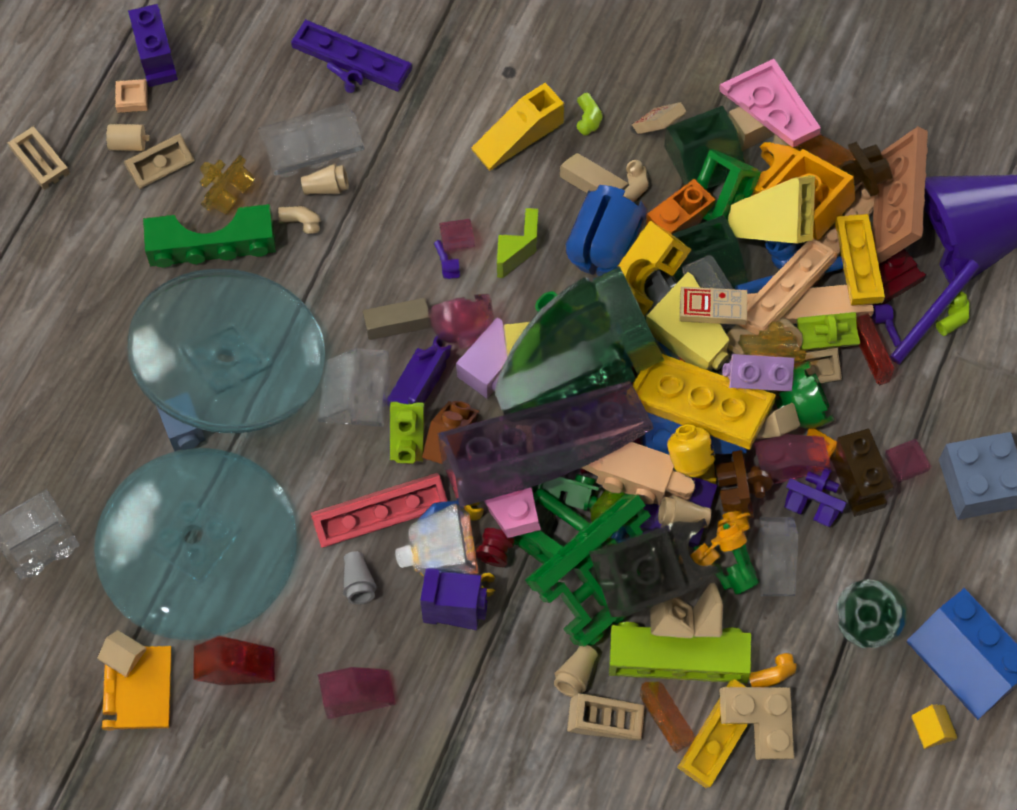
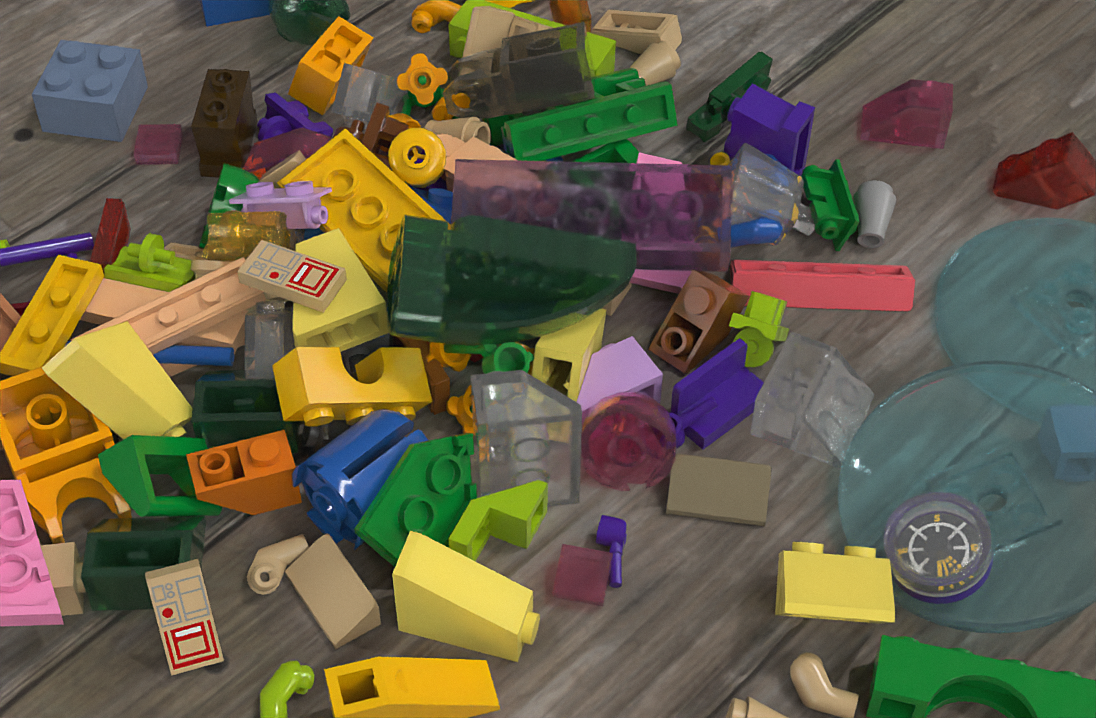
camera: 160 degrees left, 15 degrees down
none -> light orange brick [288,16,374,115]
none -> green tile [354,433,477,567]
none -> light yellow slope [392,531,540,662]
none -> clear slope [471,370,582,507]
none -> dark green hinge [686,52,773,142]
none -> light yellow slope [775,542,895,624]
none -> green hinge [800,159,860,251]
none -> clear piece [883,492,993,604]

